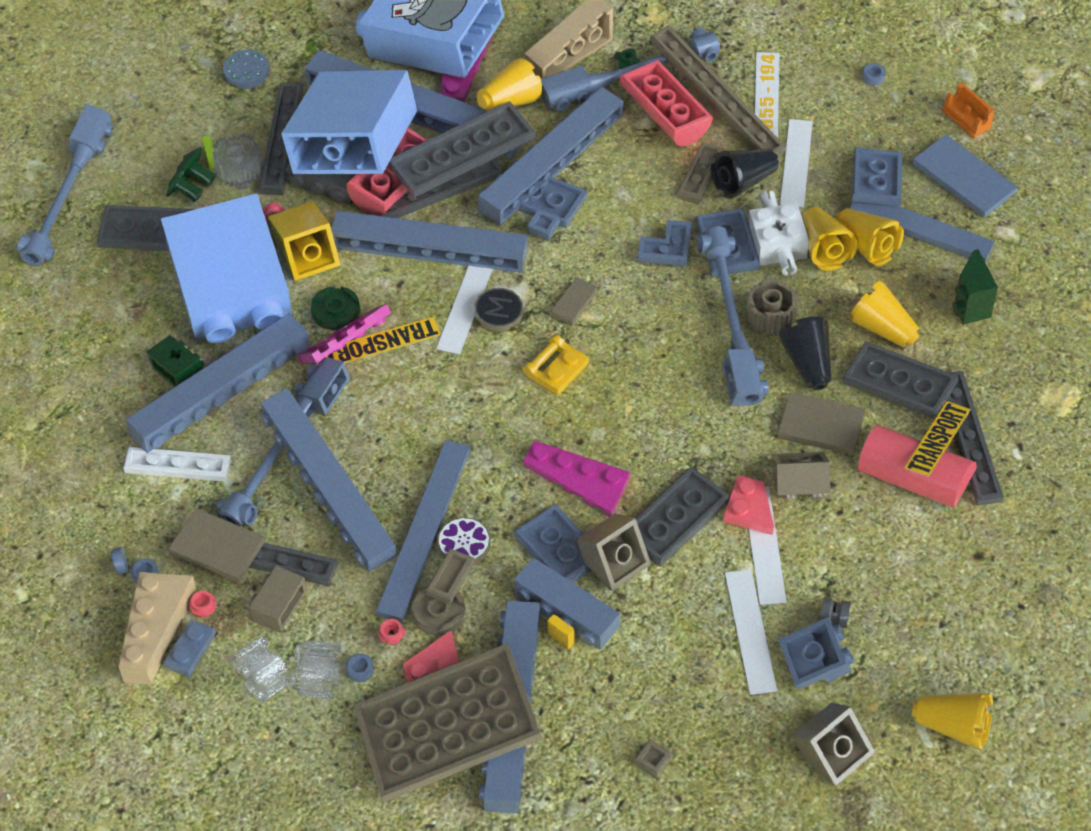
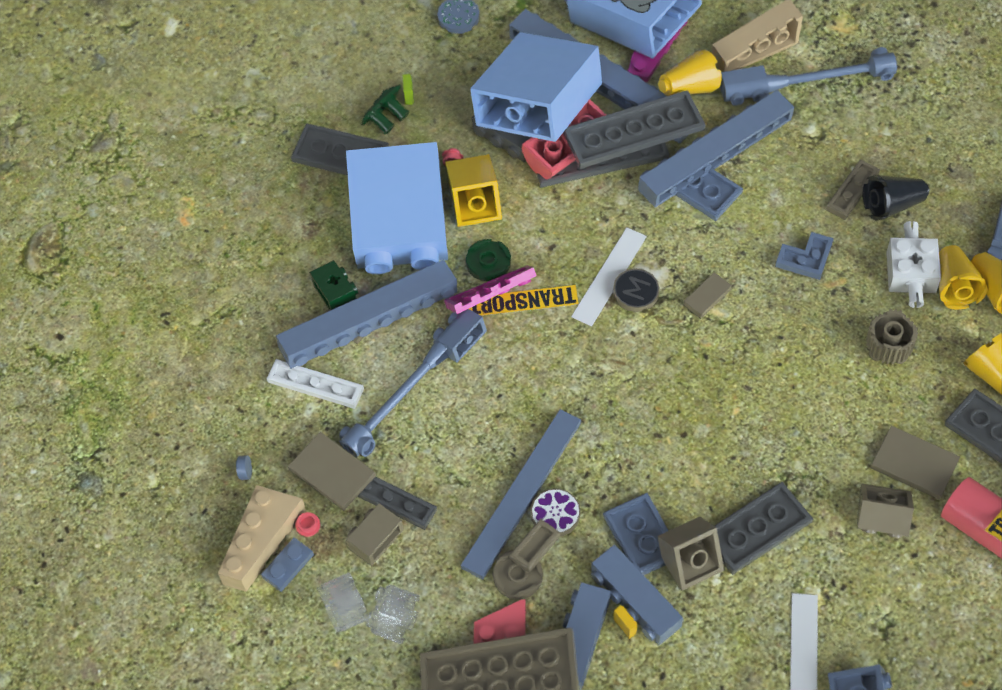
camera: 15 degrees right, 5 degrees up
sand blue bar [16,103,114,266] -> none
sand blue tile [131,559,159,584] -> none
clear brick [212,133,263,190] -> none
dark grey tile [259,83,304,195] -> none
sand blue brick [260,388,396,572] -> none
sand blue brick [331,211,528,273] -> none
sand blue tile [346,654,374,683] -> none
coral plate [378,619,405,645] -> none
yellow plate [522,334,589,395] -> none
dark pink wing [524,440,630,517] -> none
sand blue plate [527,209,560,240] -> none
dark green plate [614,48,640,69] -> none
coral brick [620,60,713,147] -> none
dark tan tile [650,25,786,156] -> none
sand blue tile [696,208,760,277] -> none
sand blue bar [697,226,768,406] -> none
coral wing [723,475,774,535] -> none
white sticker [749,486,787,605] -> none
white sticker [755,52,779,138] -> none
black cone [779,316,831,390] -> none
white sticker [780,119,813,207] -> none
dark grey wheel [820,597,851,629] -> none

